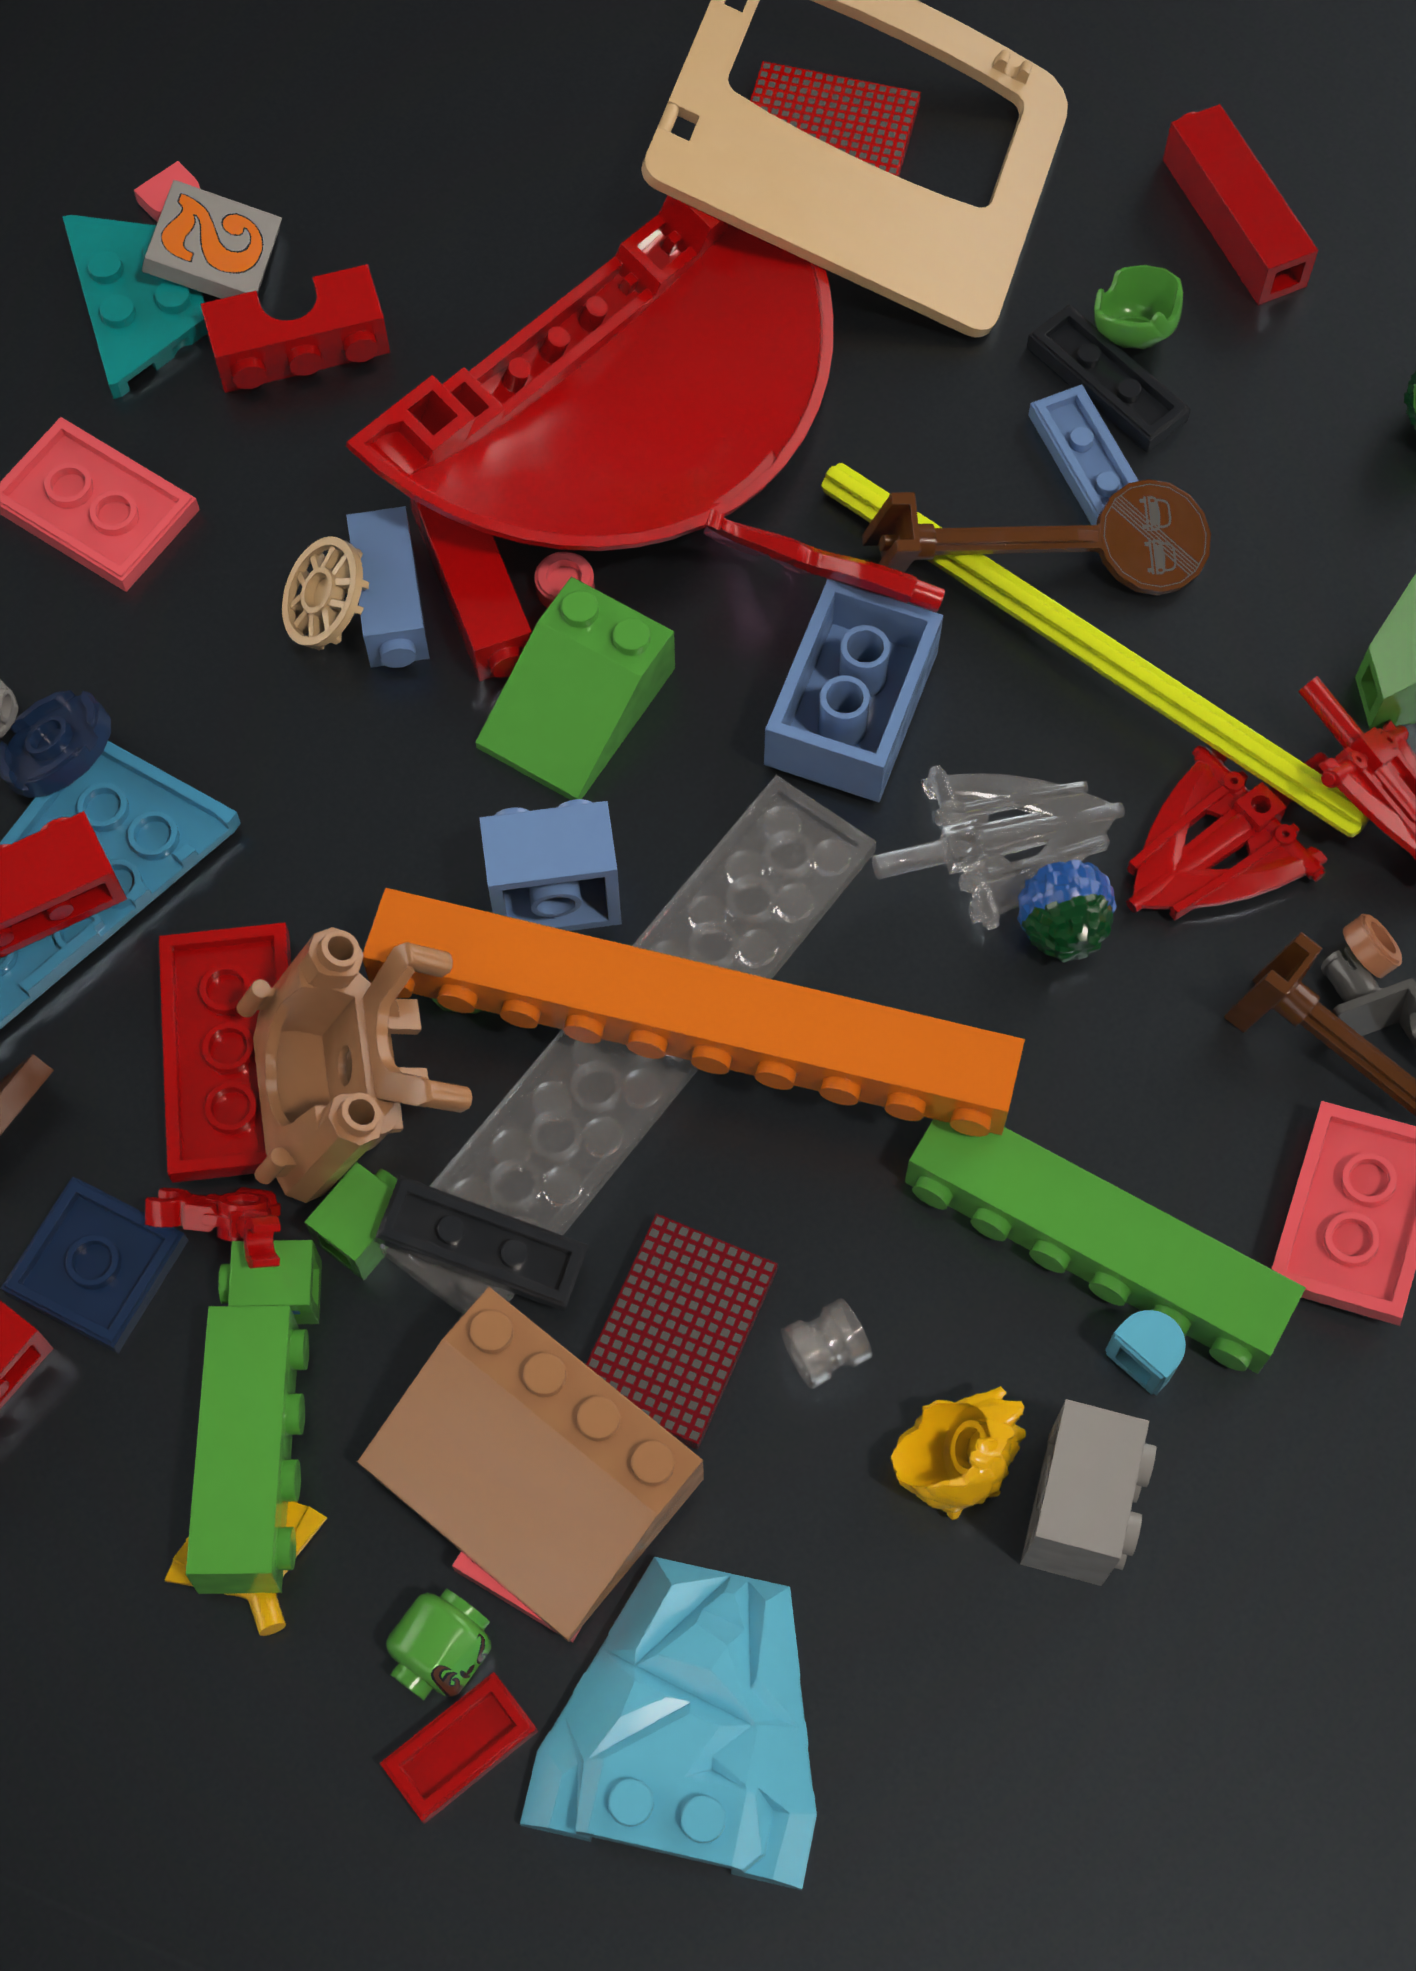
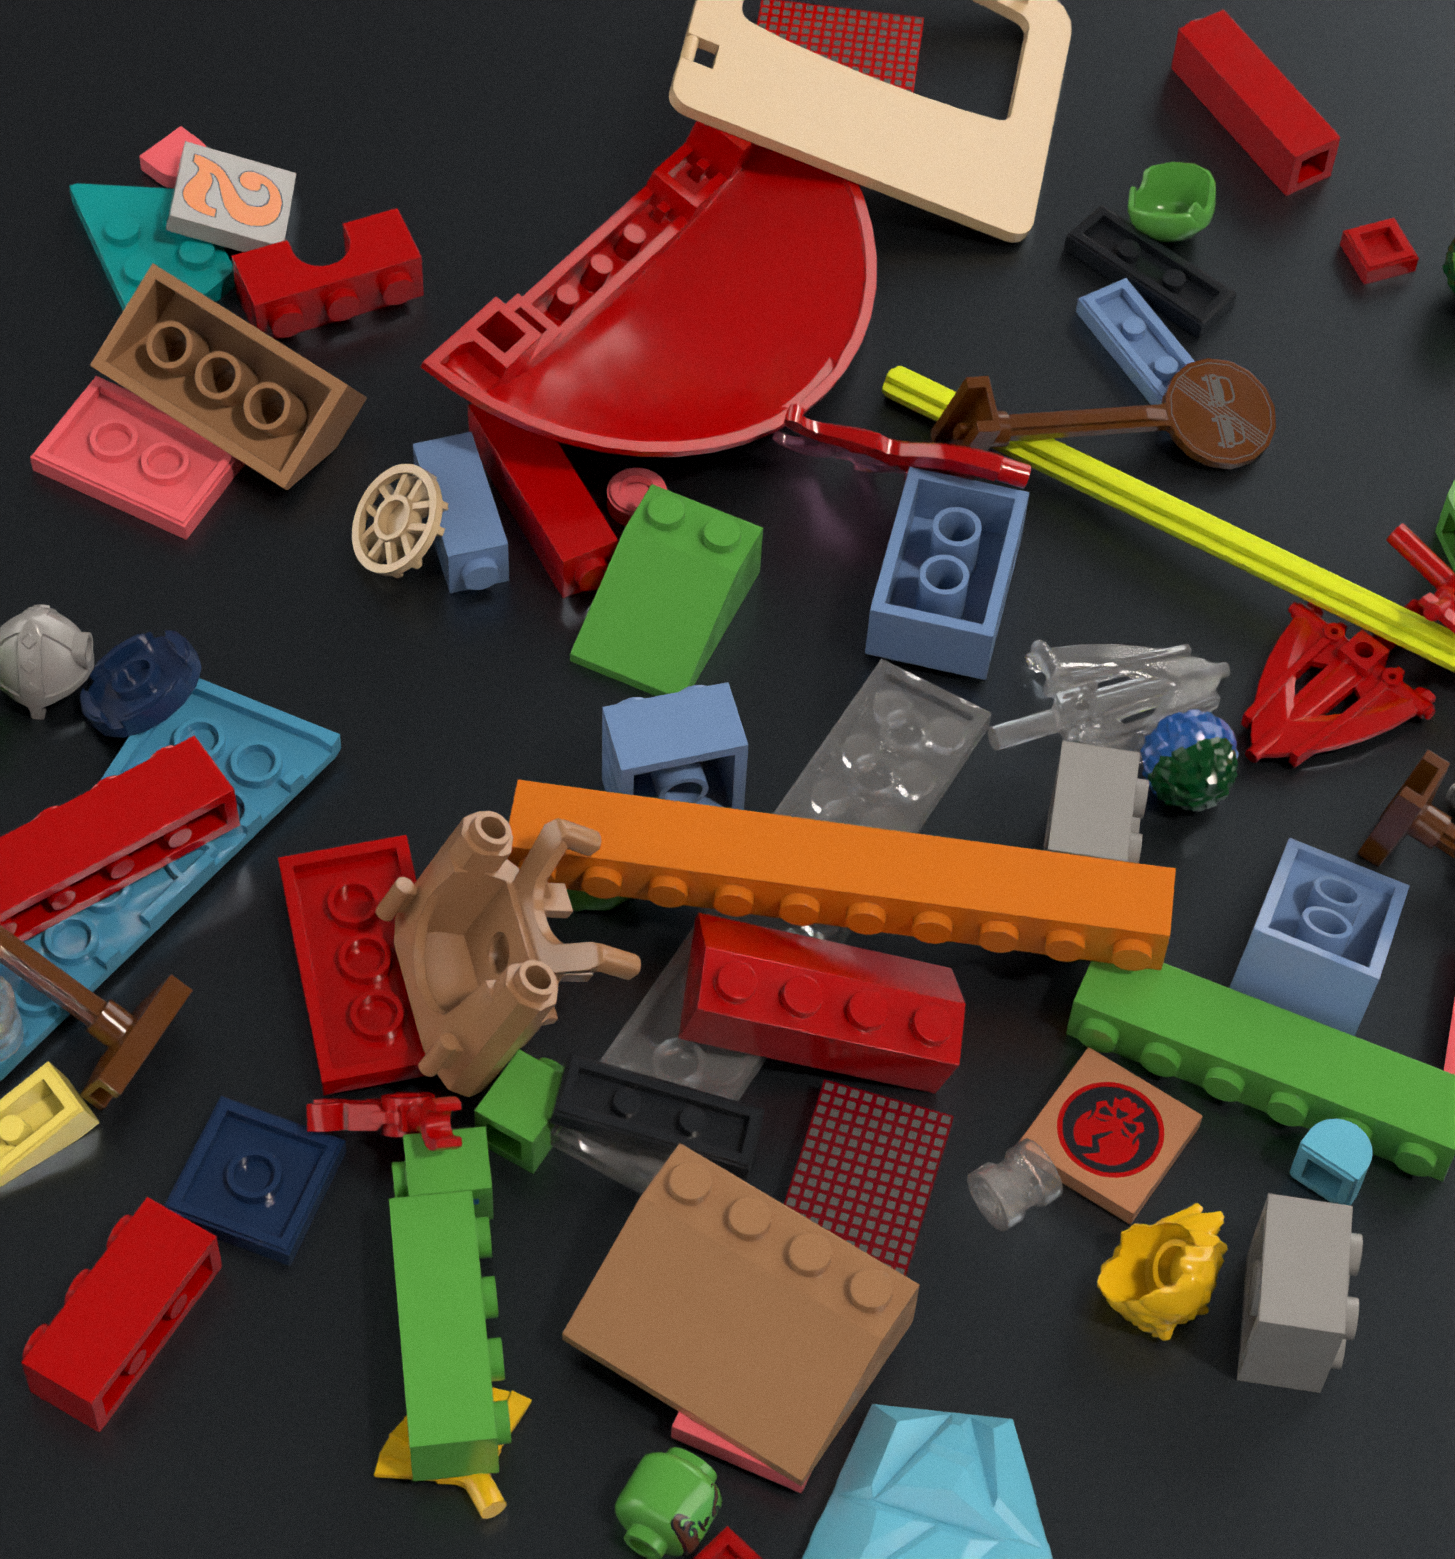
camera: 10 degrees left, 10 degrees down
none -> medium nougat slope [90,264,367,490]
none -> red slope [678,912,966,1094]
none -> tile [1016,1047,1203,1225]
none -> light grey brick [1043,741,1149,863]
none -> medium blue slope [1229,838,1410,1036]
none -> red tile [1340,218,1419,285]

